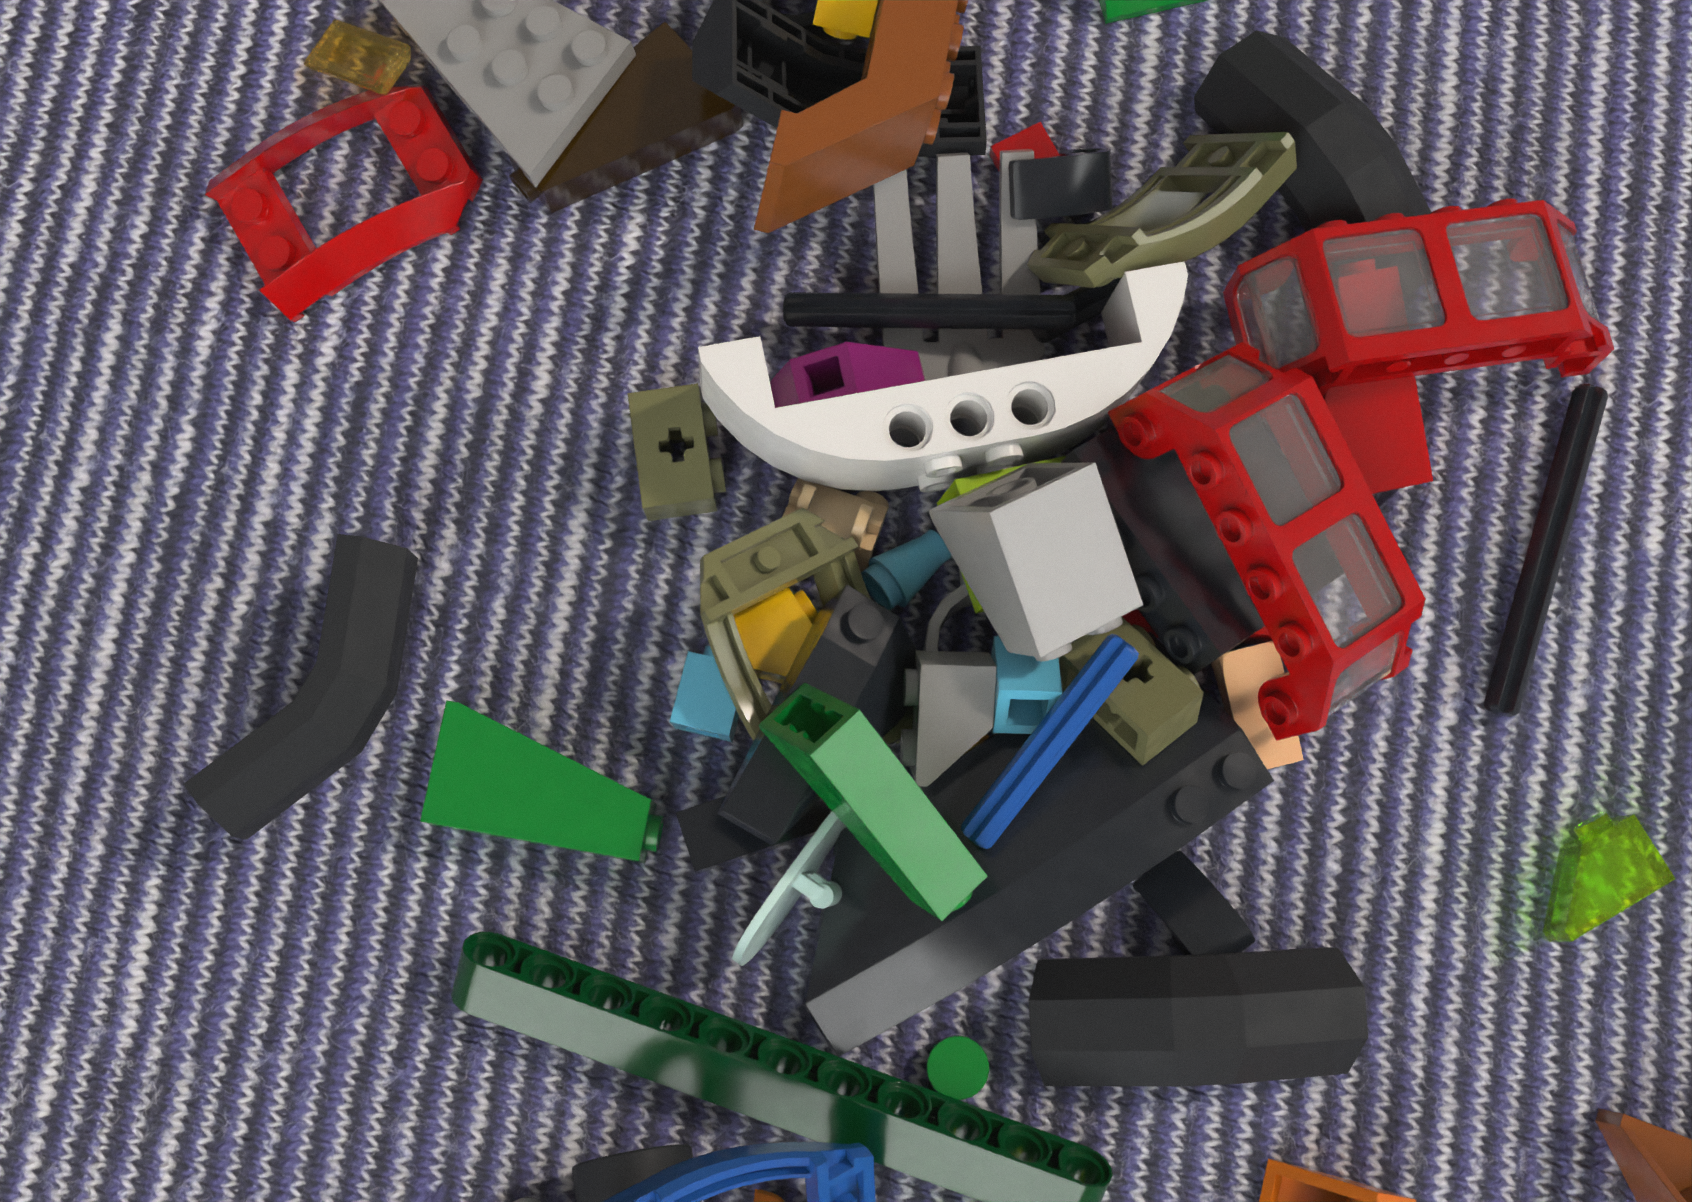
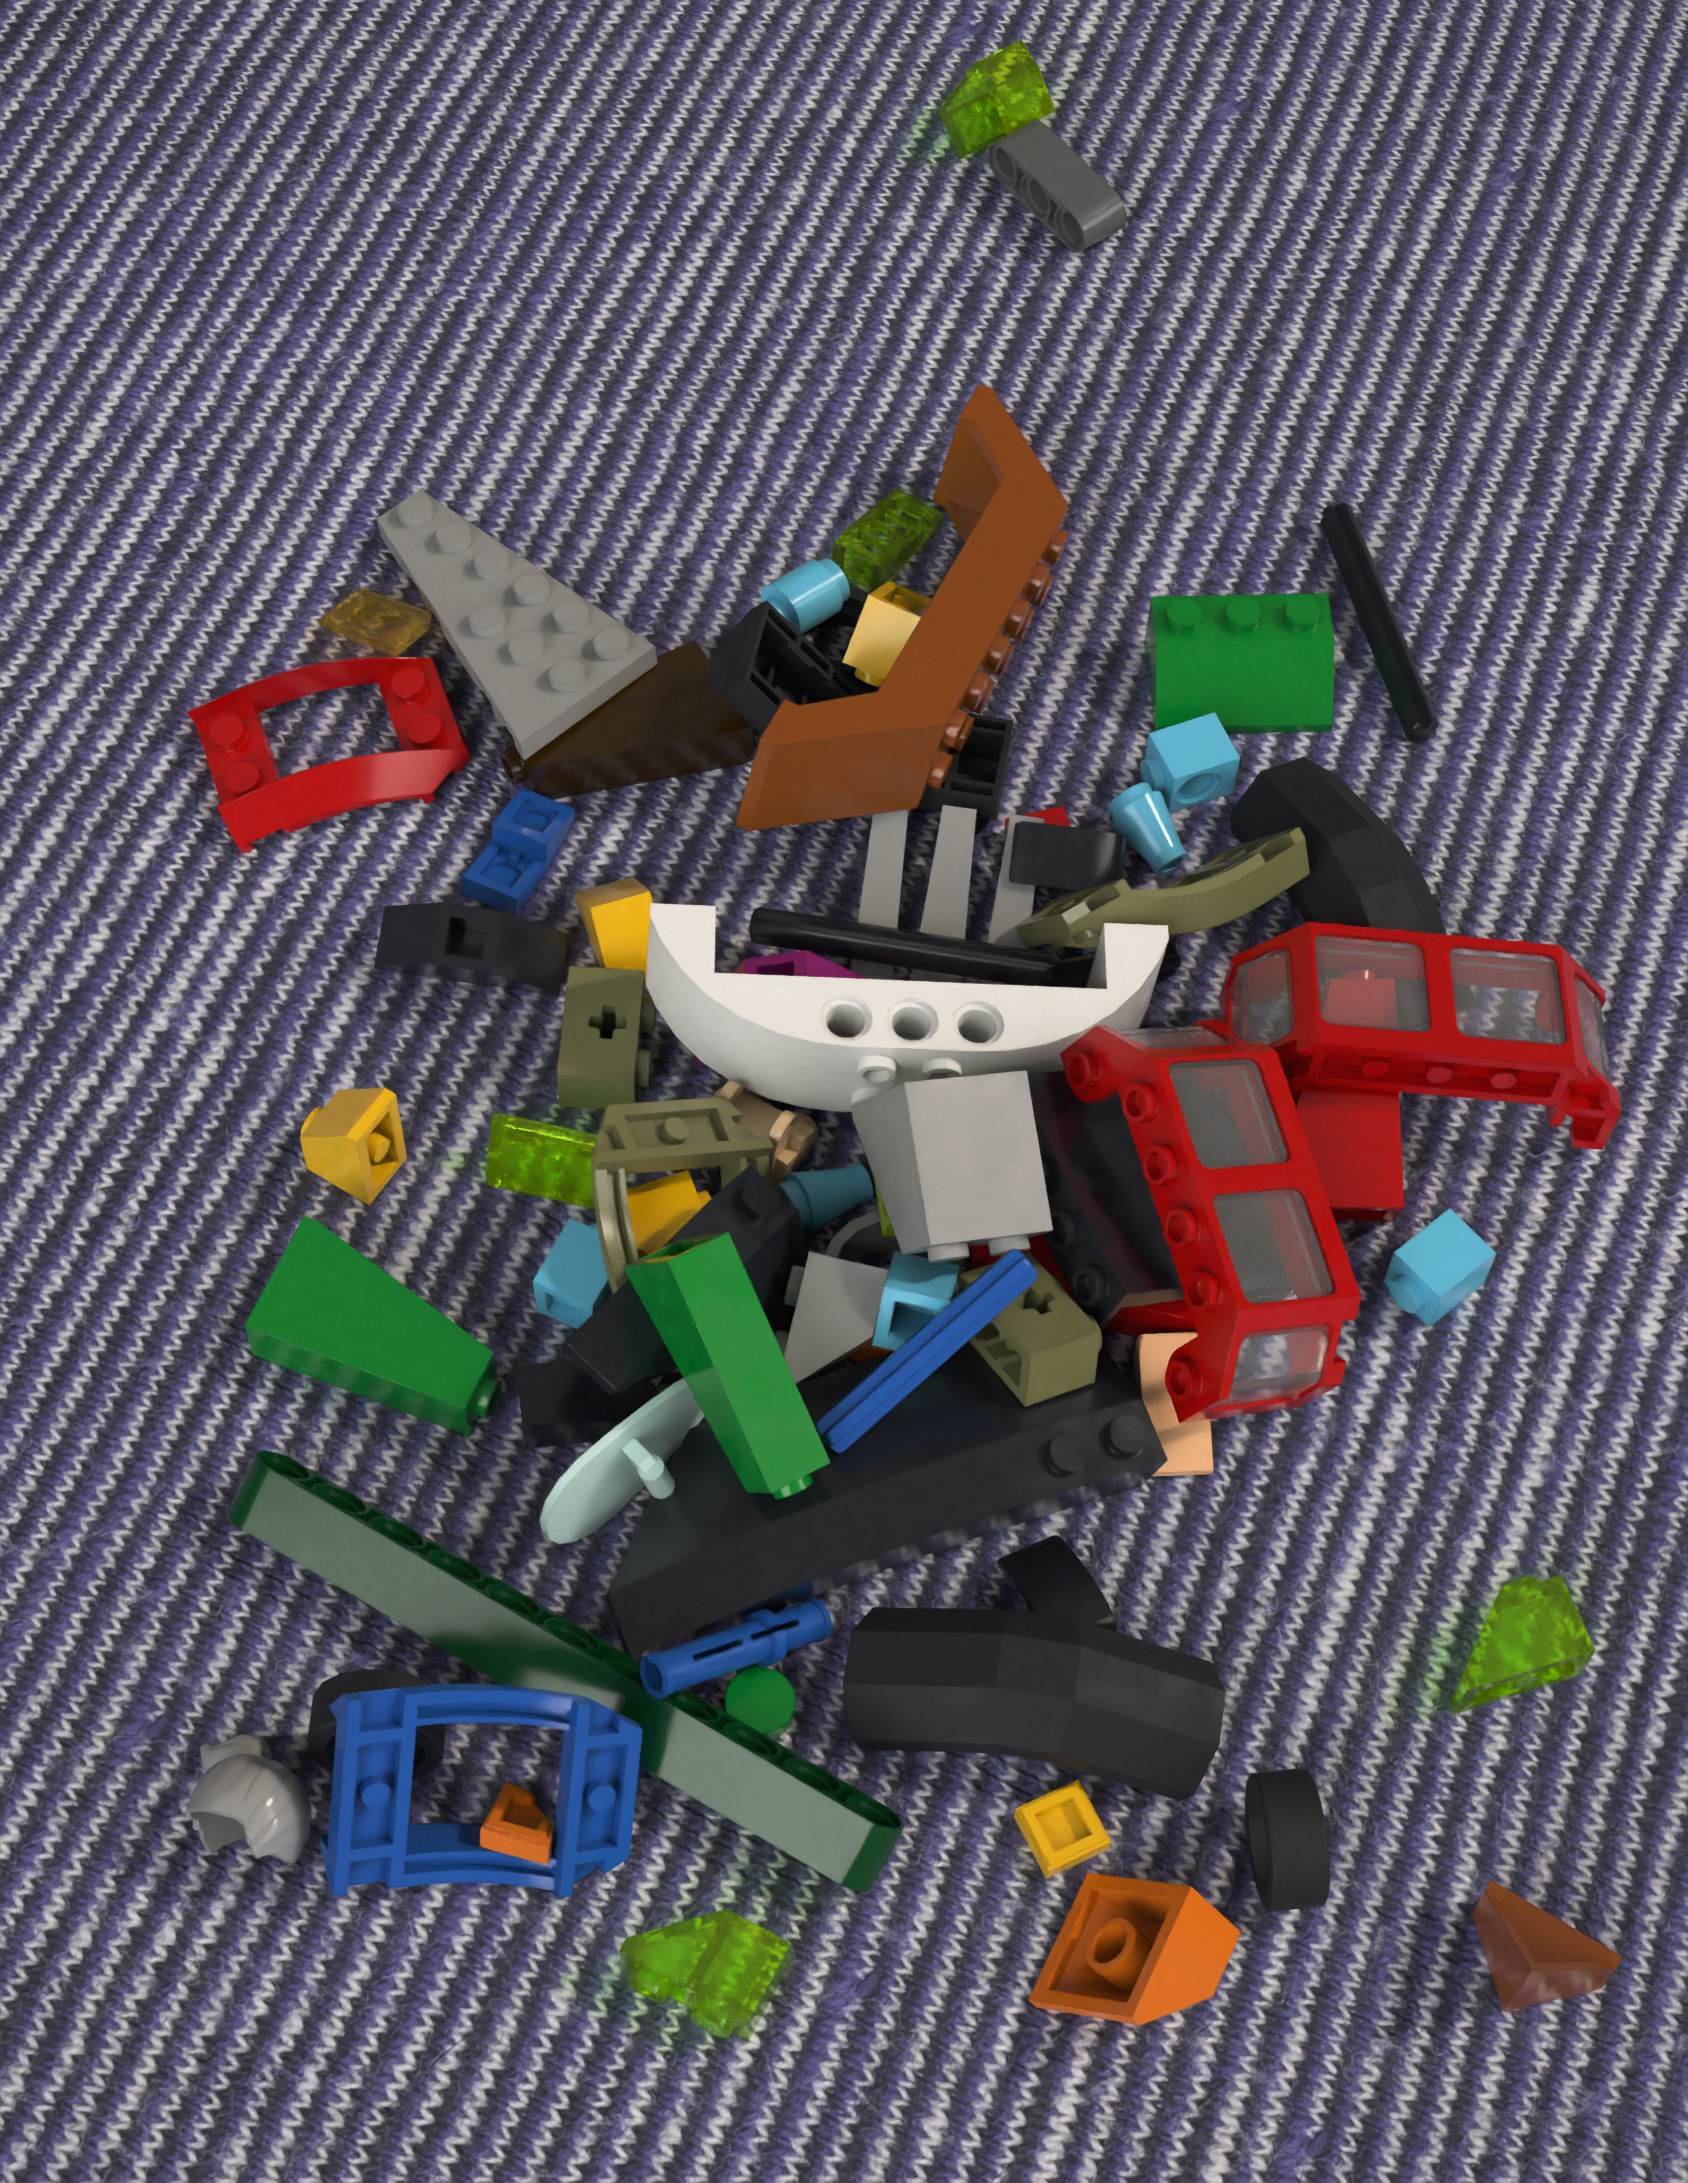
camera: 10 degrees right, 20 degrees down
black piece [183,534,418,839] -> none
black axle [1483,384,1608,717] -> none
none -> yellow slope [300,1088,407,1205]
none -> black slope [374,902,570,997]
none -> blue slope [461,787,575,916]
none -> clear neon green slope [486,1113,597,1209]
none -> yellow slope [575,877,653,988]
none -> blue pin [639,1598,832,1699]
none -> yellow tile [1014,1780,1111,1879]
none -> medium azure cone [1107,782,1188,876]
none -> medium azure brick [1140,712,1240,814]
none -> black tyre [1245,1768,1330,1912]
none -> medium azure brick [1384,1208,1496,1327]

